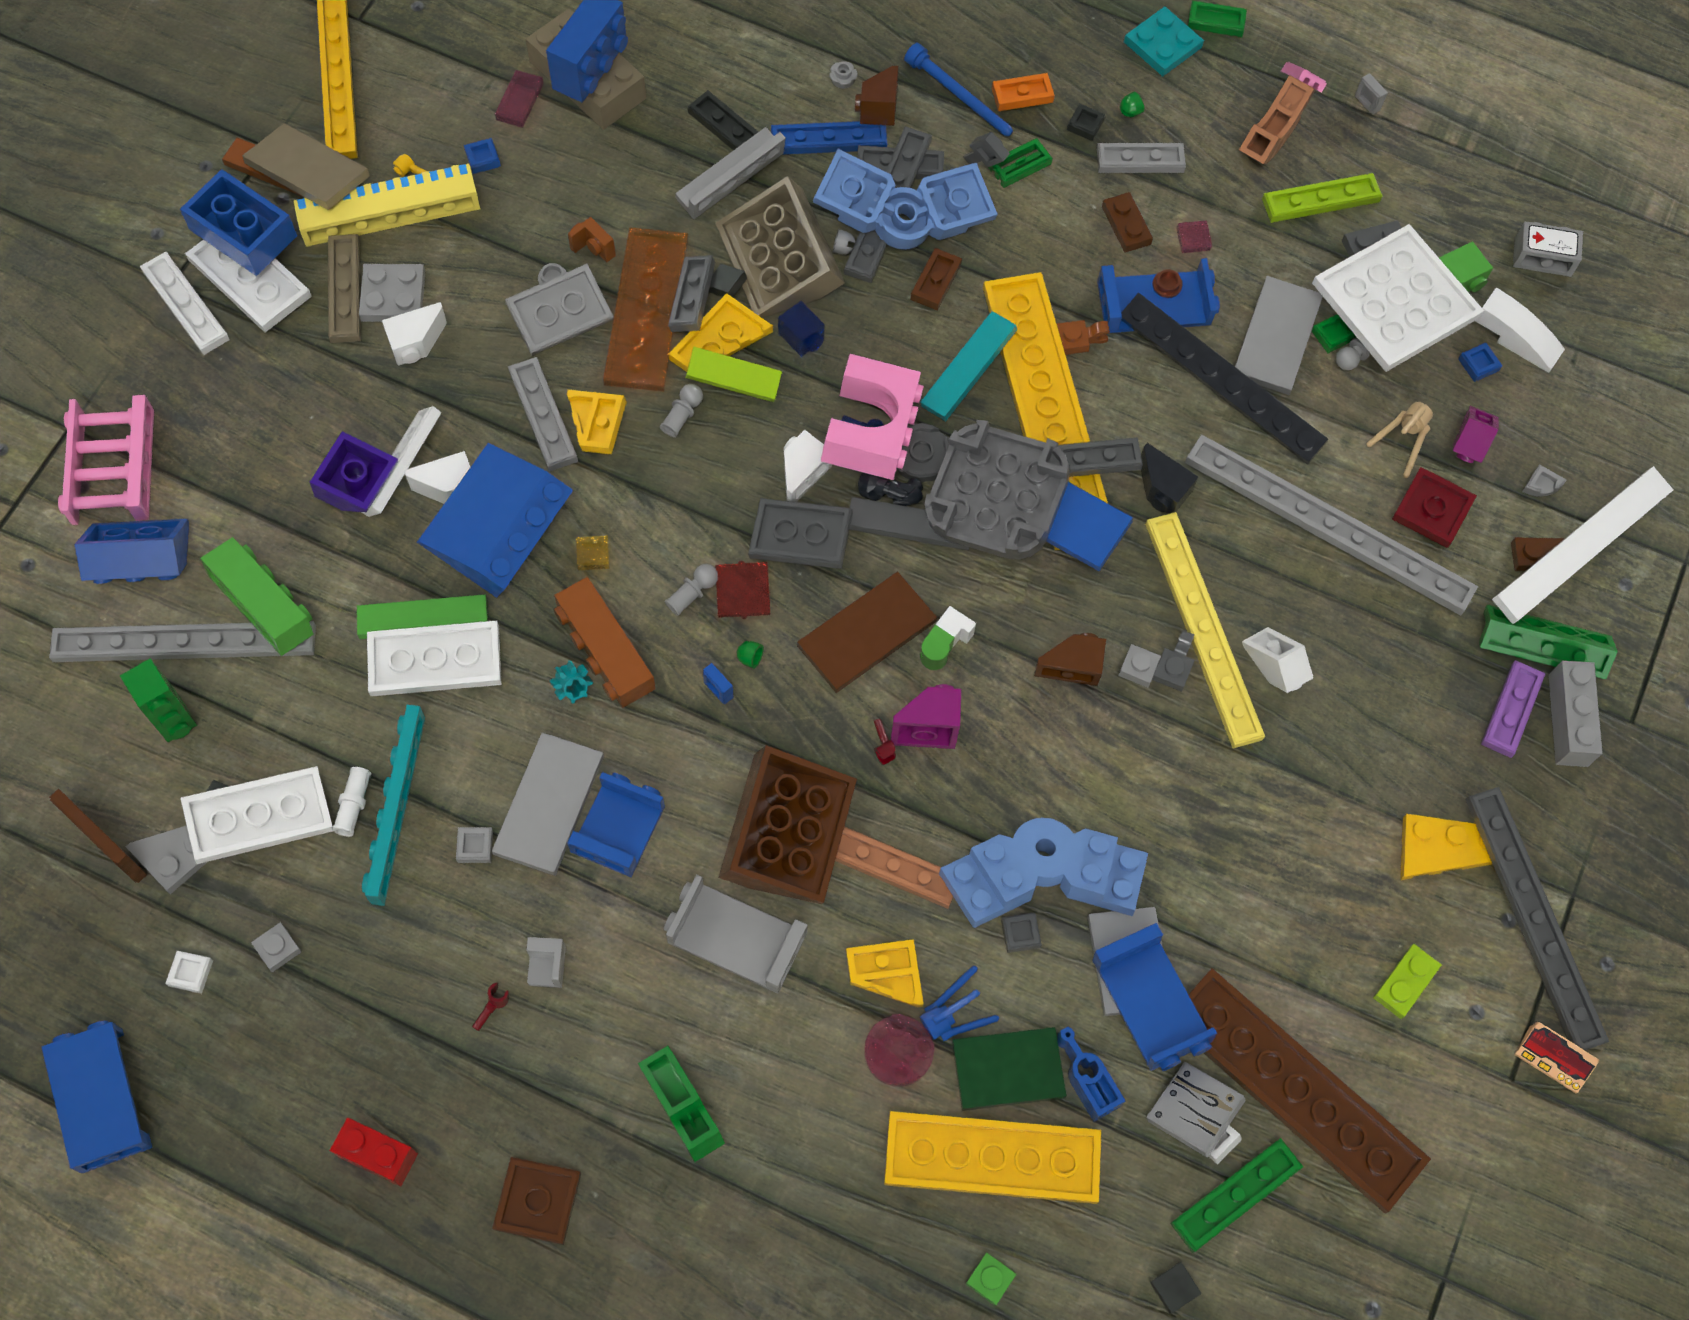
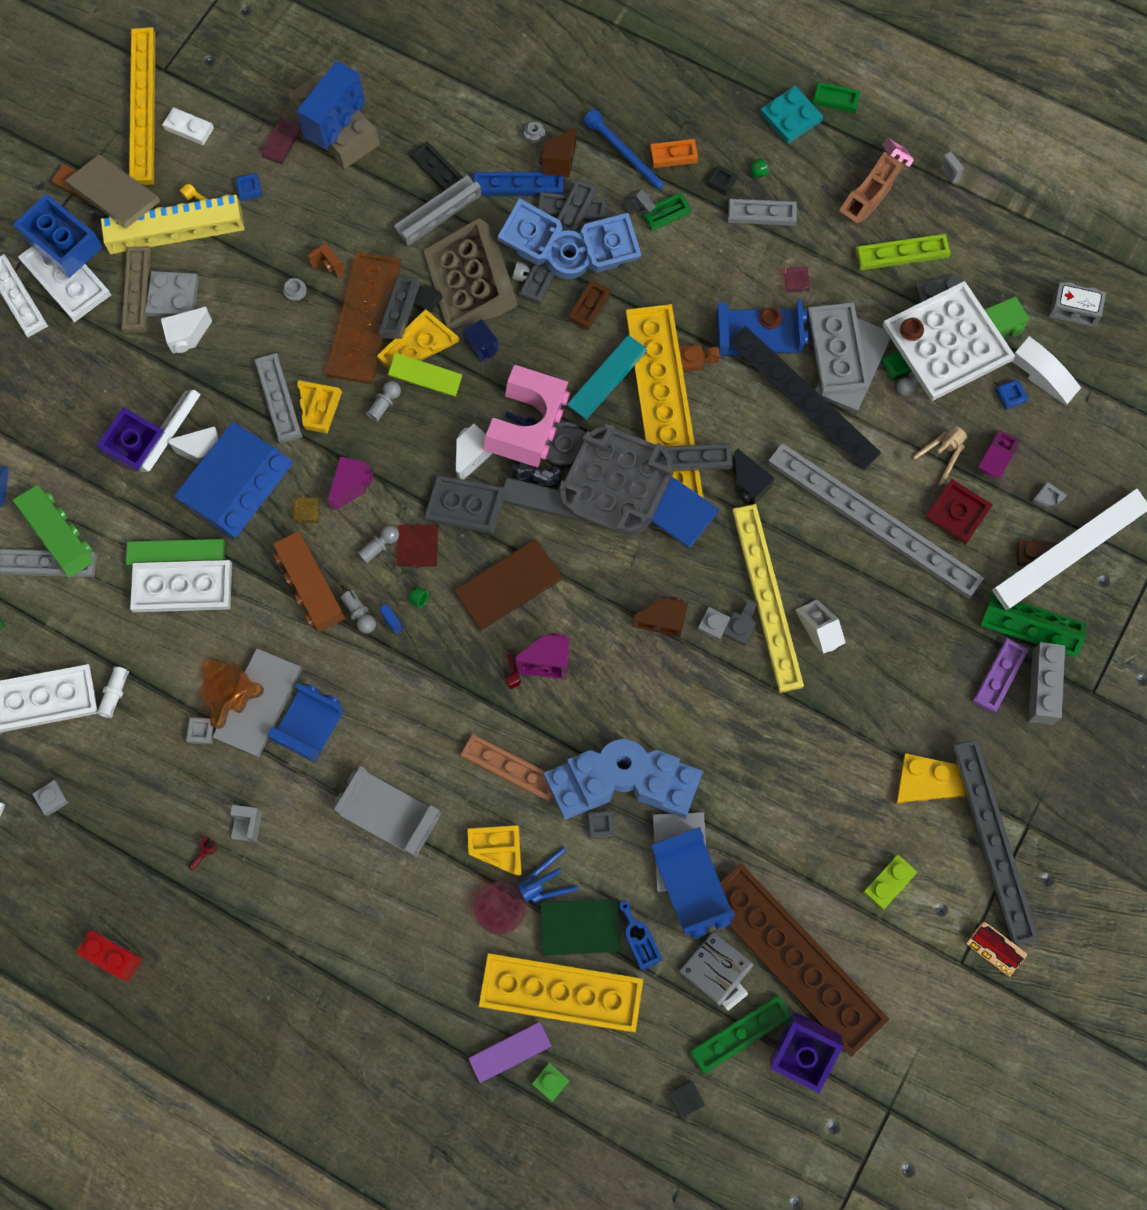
camera: 10 degrees right, 5 degrees up
teal plate [362,705,425,906] -> none
reddish brown tile [492,1157,581,1245] -> none
light grey tile [505,264,614,356] -> none
teal gear [550,660,593,704] -> none
green slope [638,1046,725,1163] -> none
reddish brown slope [718,745,857,904] -> none
leg [920,606,976,670] -> none
reddish brown plate [1102,192,1153,253] -> none
none -> white plate [162,107,214,145]
none -> clear orange tile [200,660,264,729]
none -> magenta slope [328,457,373,510]
none -> light grey pin [341,590,376,634]
none -> medium lavender tile [469,1022,552,1083]
none -> dark purple brick [770,1011,843,1093]
none -> light grey tile [807,302,870,395]
none -> copper plate [900,318,924,341]

